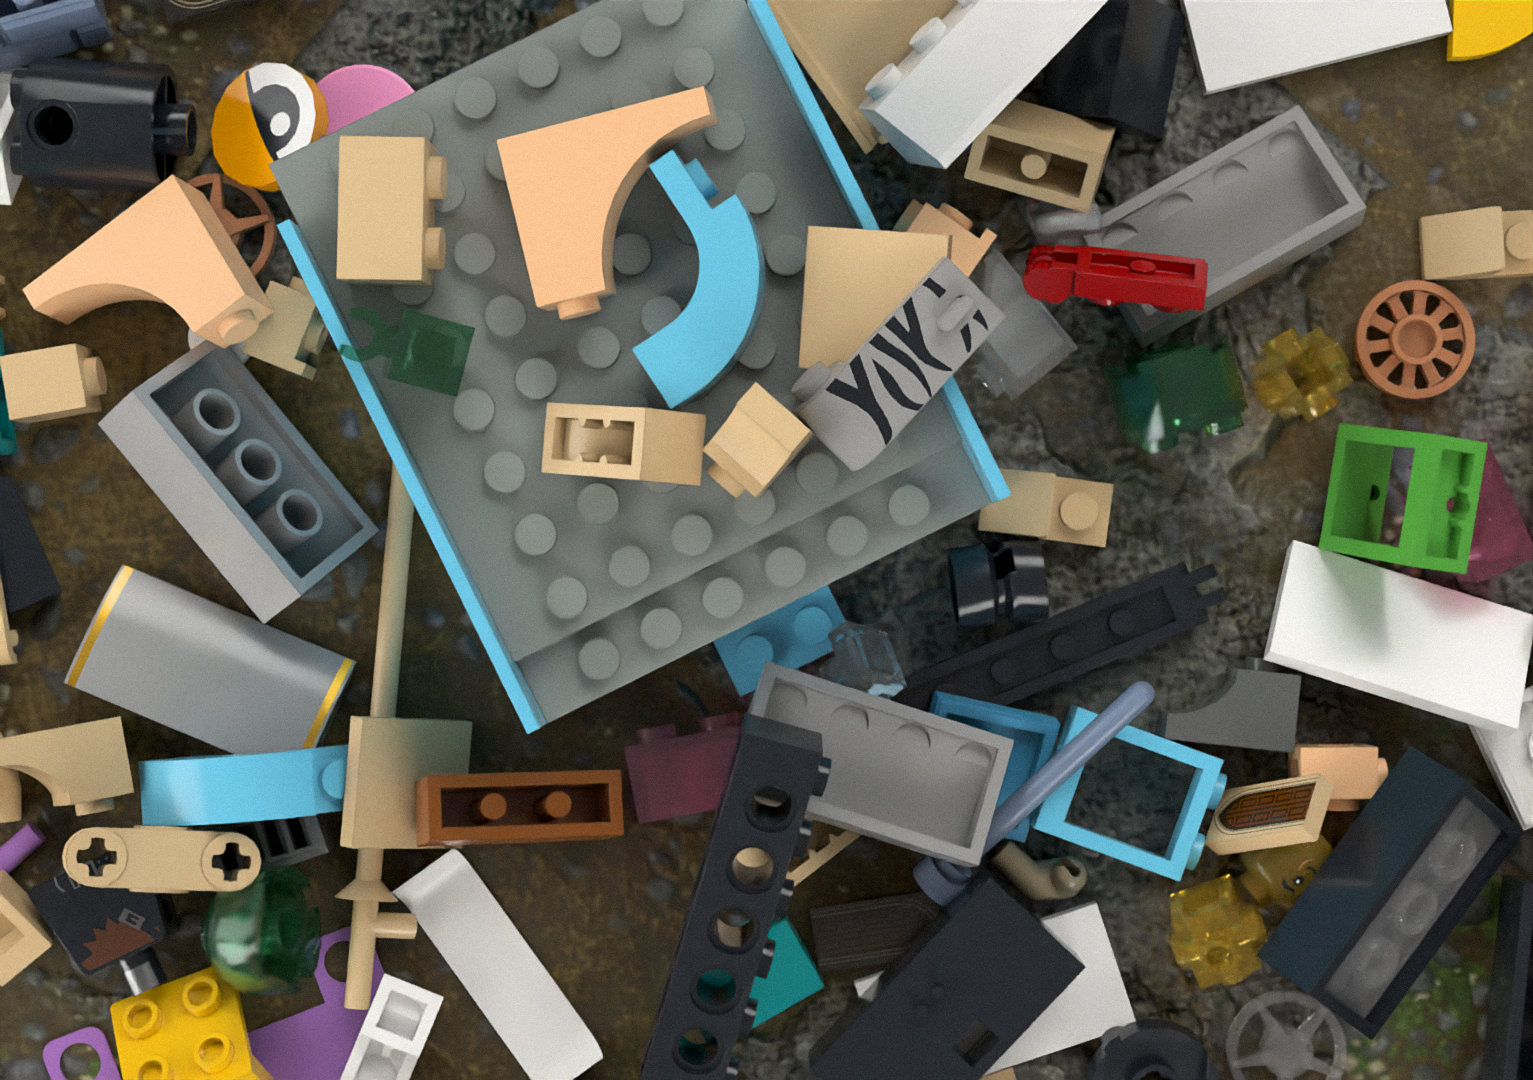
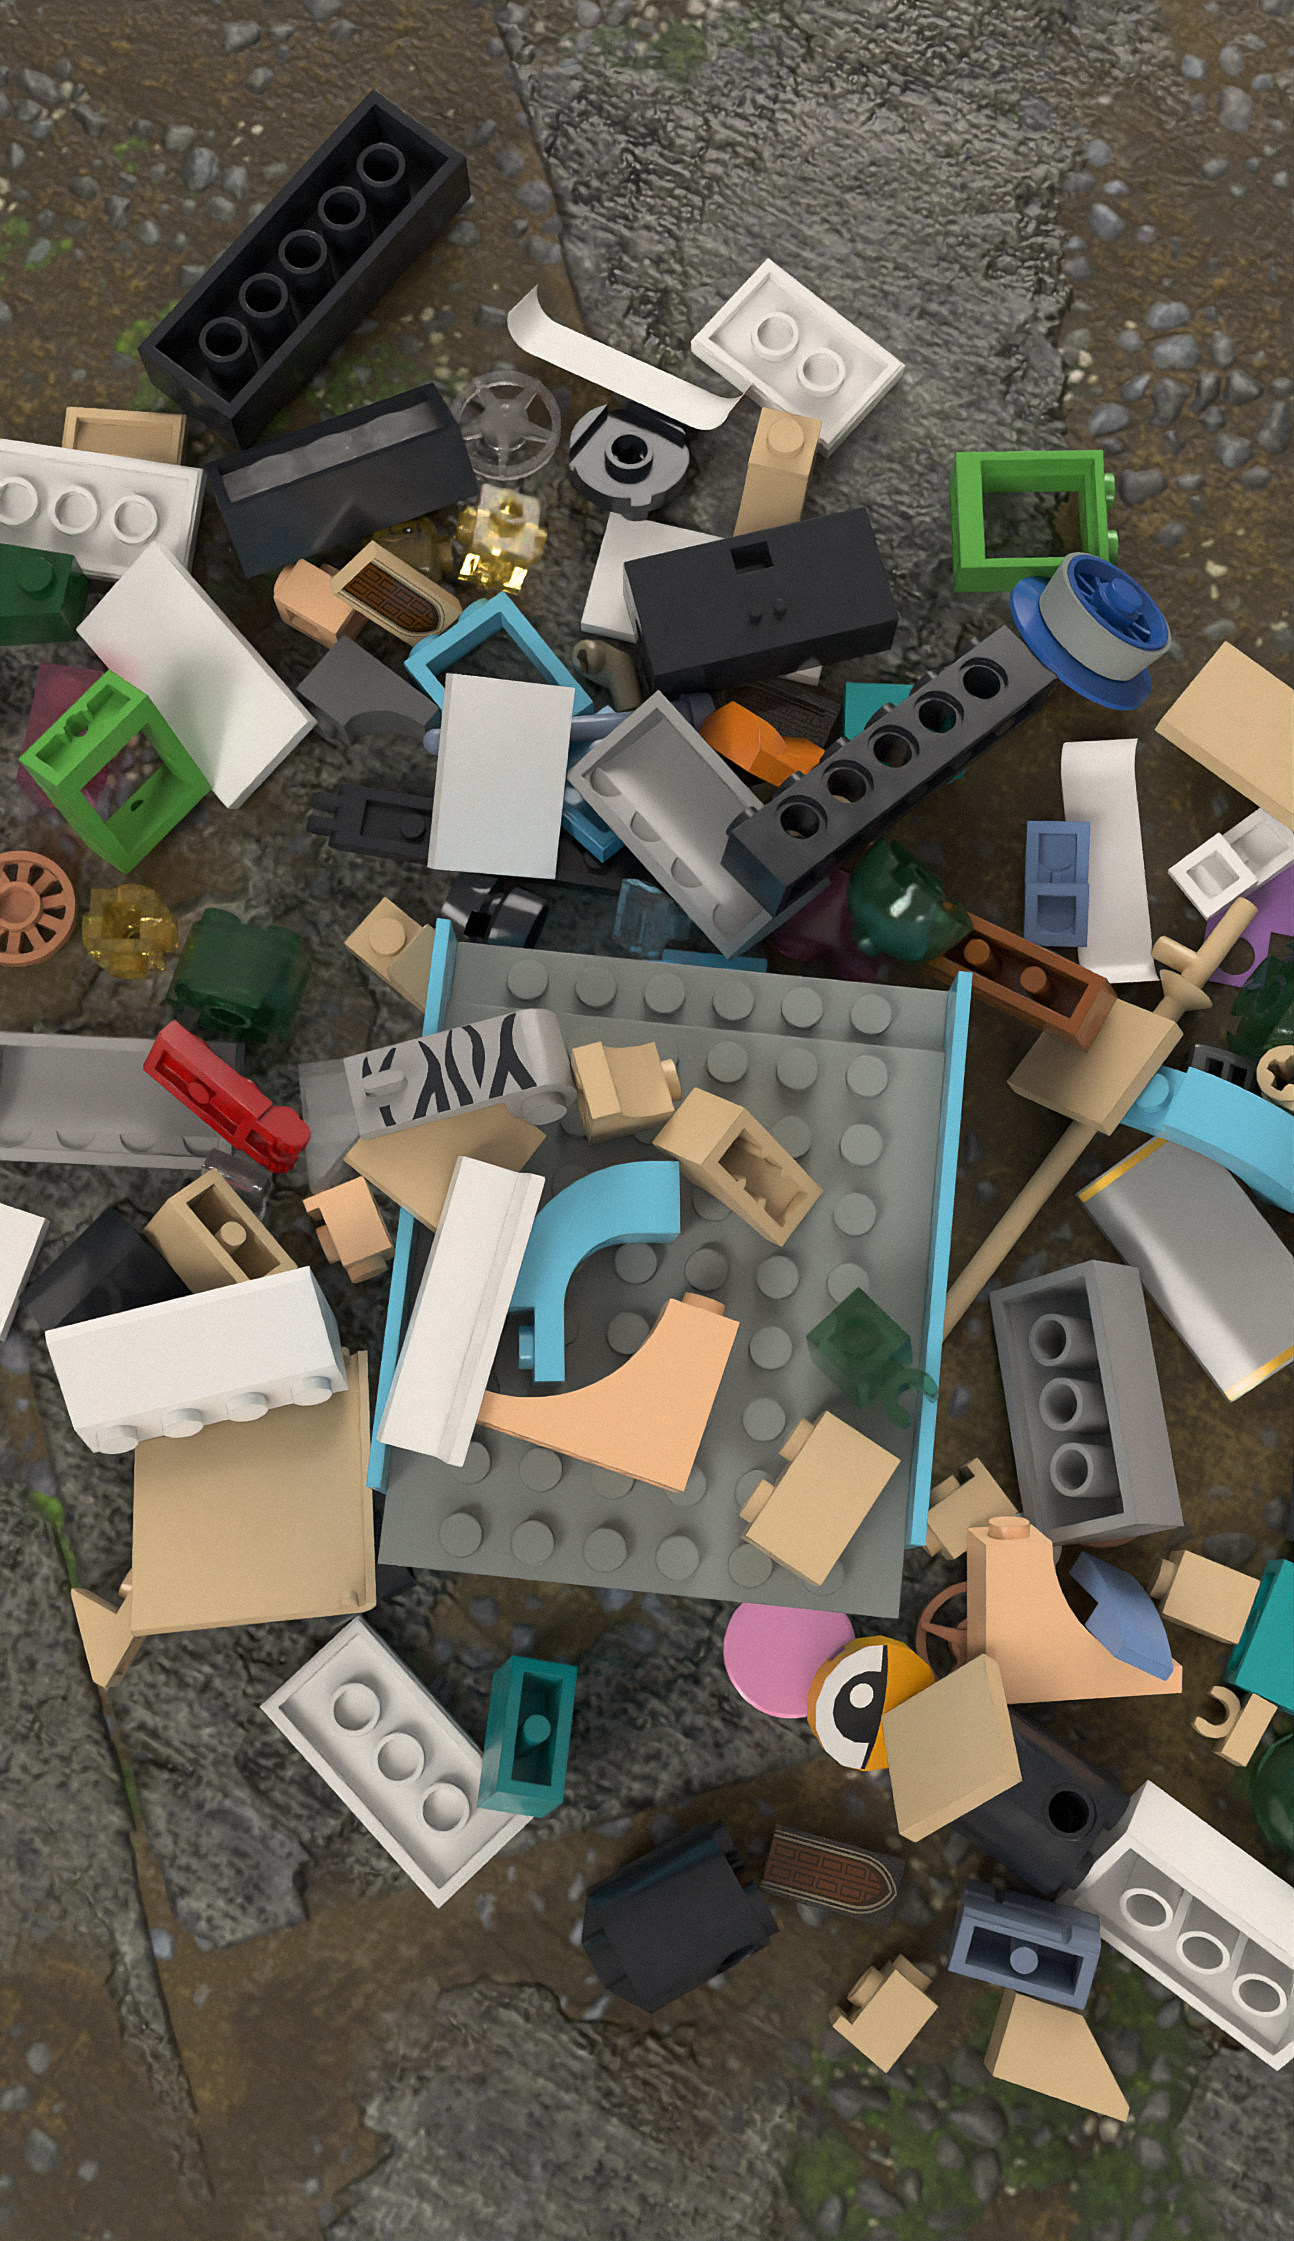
camera: 145 degrees left, 10 degrees down
none -> white panel [376,1156,545,1467]
none -> white tile [427,673,575,879]
none -> orange slope [698,701,825,787]
none -> clear green cylinder [846,835,974,964]
none -> tan tile [881,1654,1022,1842]
none -> medium blue slope [1023,821,1090,947]
none -> medium blue slope [1069,1551,1173,1681]

